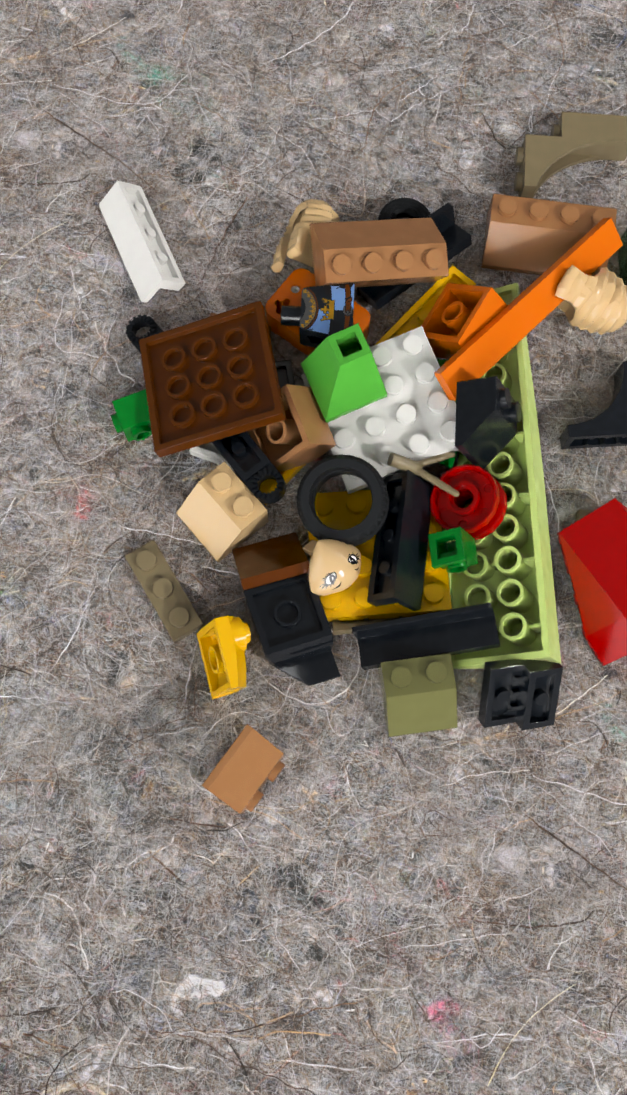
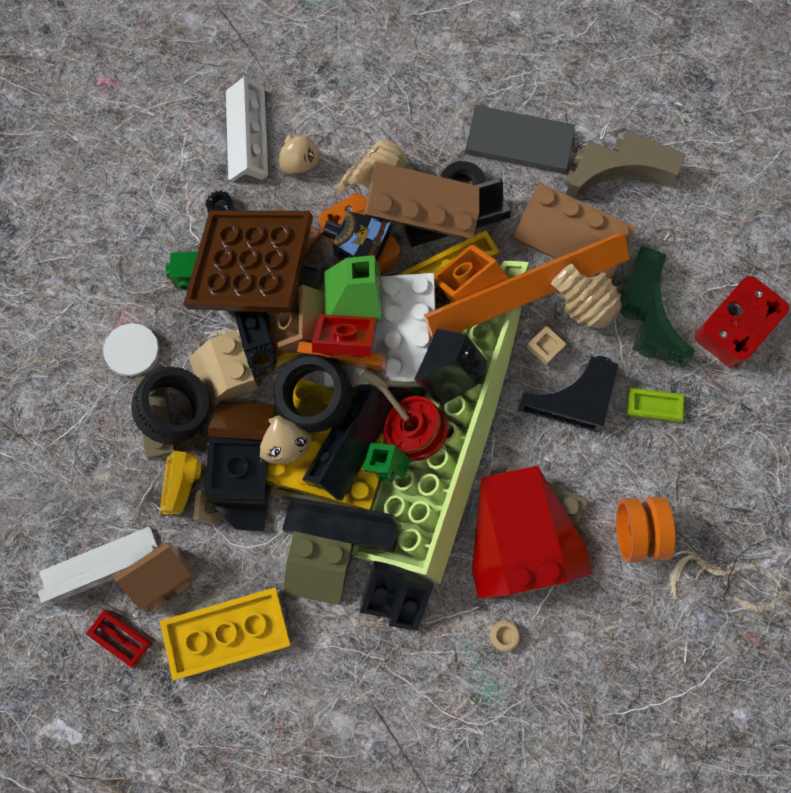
camera: 20 degrees right, 0 degrees up
none -> white panel [38,527,158,605]
none -> red tile [86,609,153,669]
none -> white tile [103,323,160,377]
none -> black tyre [131,366,211,445]
none -> yellow plate [160,587,291,681]
none -> tan slope [193,490,221,525]
none -> tan piece [279,134,320,175]
none -> orange tile [297,341,387,372]
none -> red plate [312,314,376,358]
none -> dark grey tile [465,105,575,174]
none -> tan plate [527,326,566,365]

